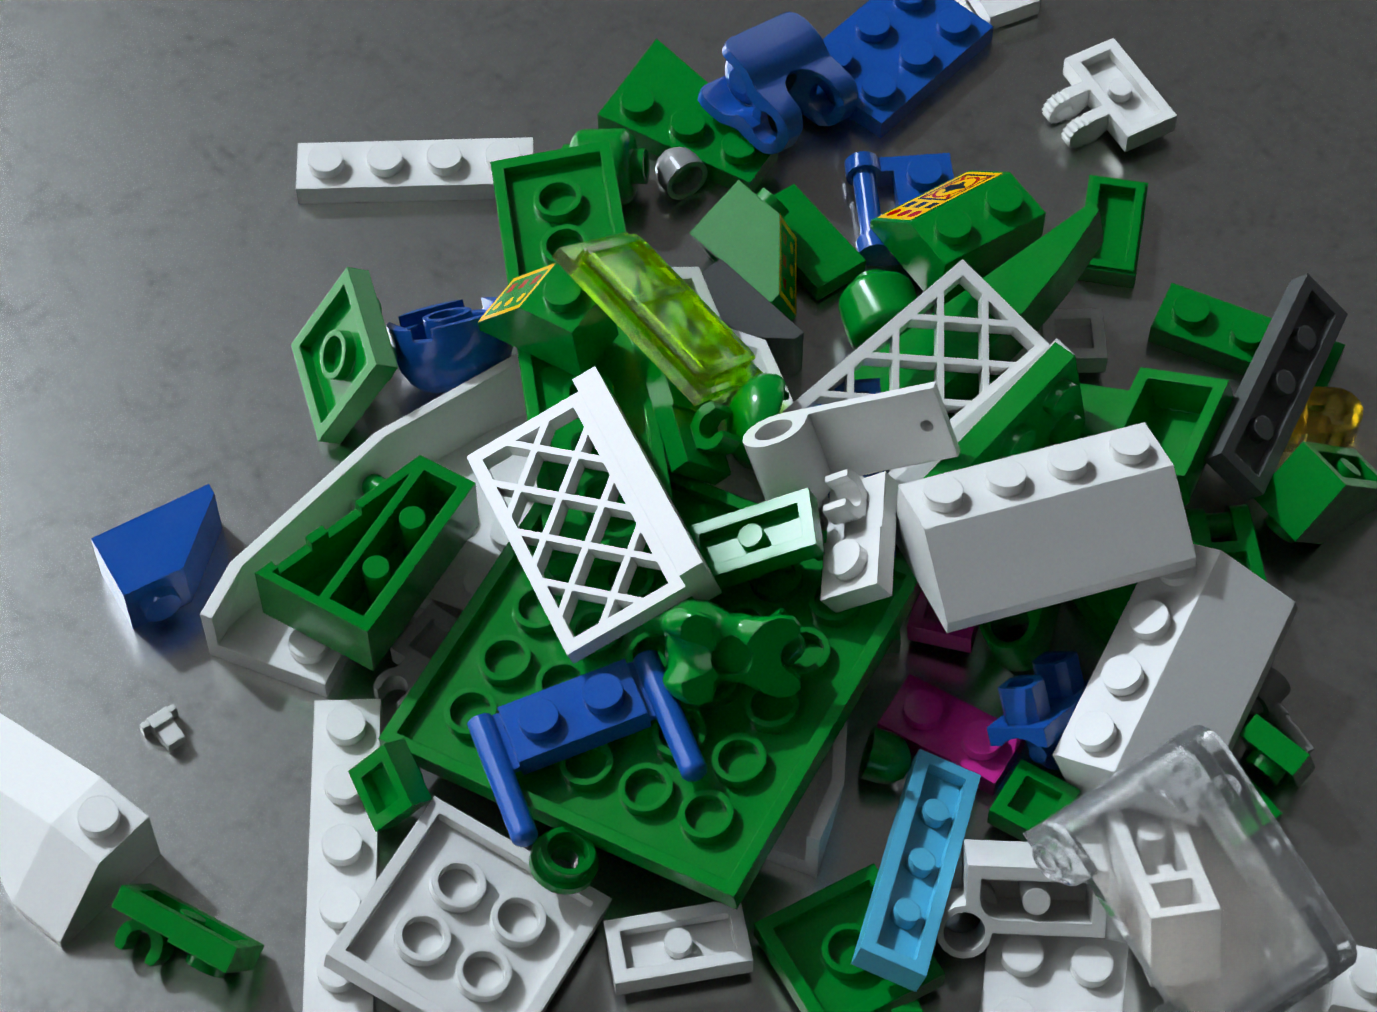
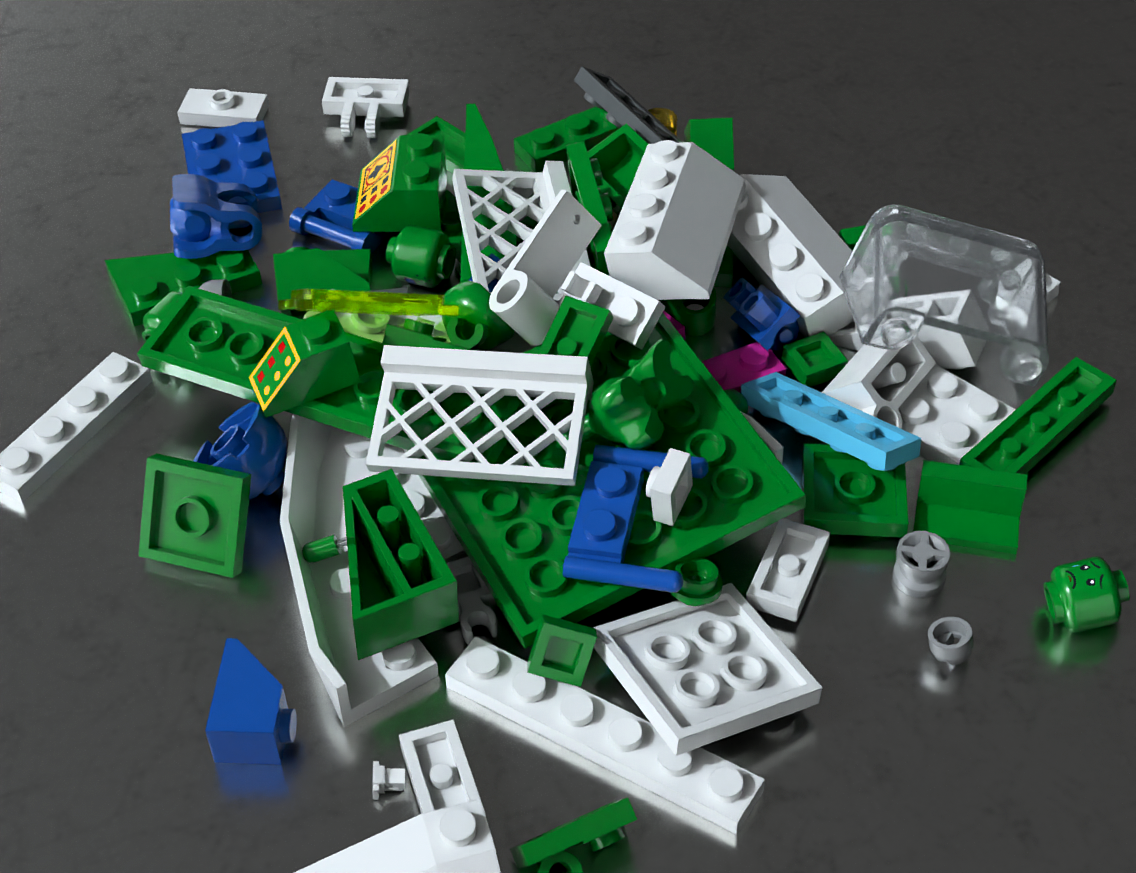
camera: 55 degrees left, 10 degrees down
none -> white plate [399,720,486,816]
none -> white plate [646,448,693,526]

